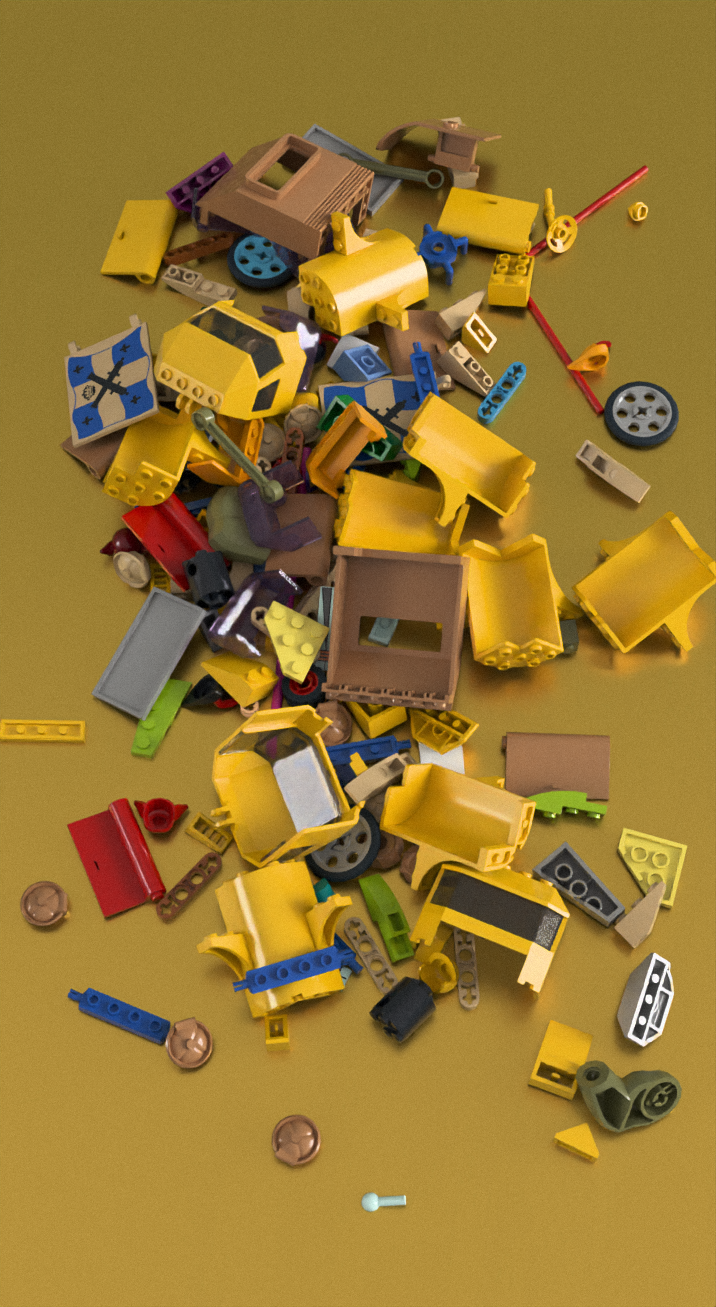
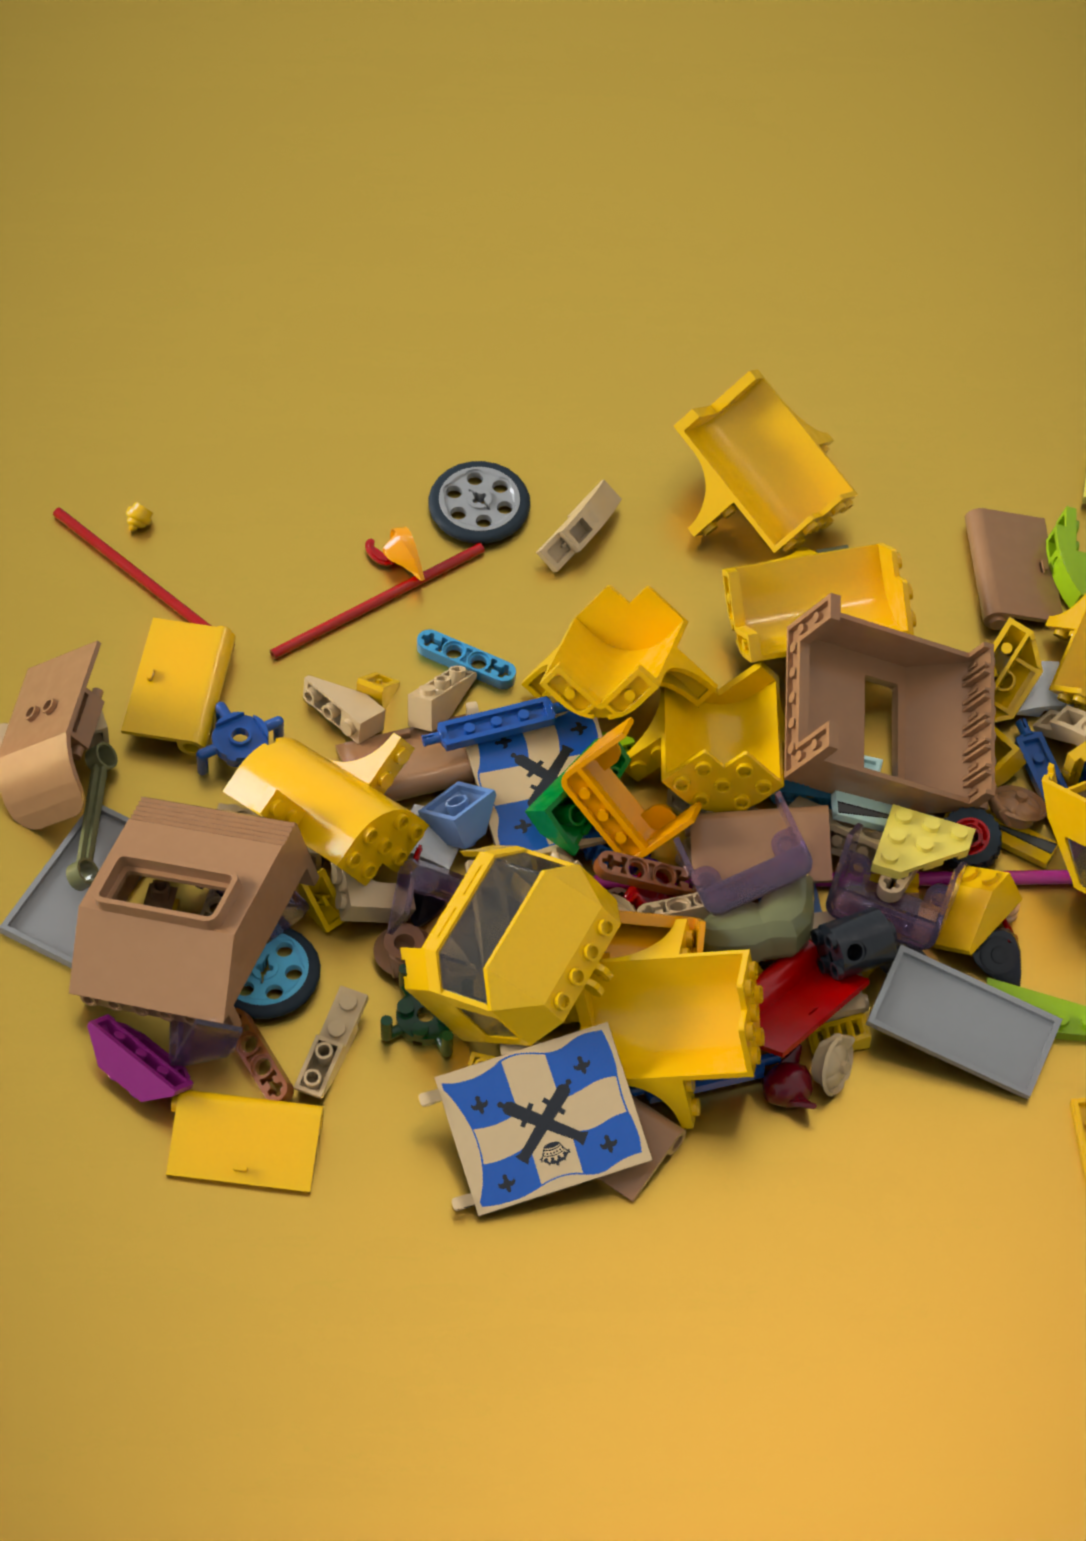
camera: 100 degrees left, 10 degrees down
olive piece [191,407,284,504] -> none
yellow slope [488,253,534,307] -> none
yellow dish [543,188,577,253] -> none

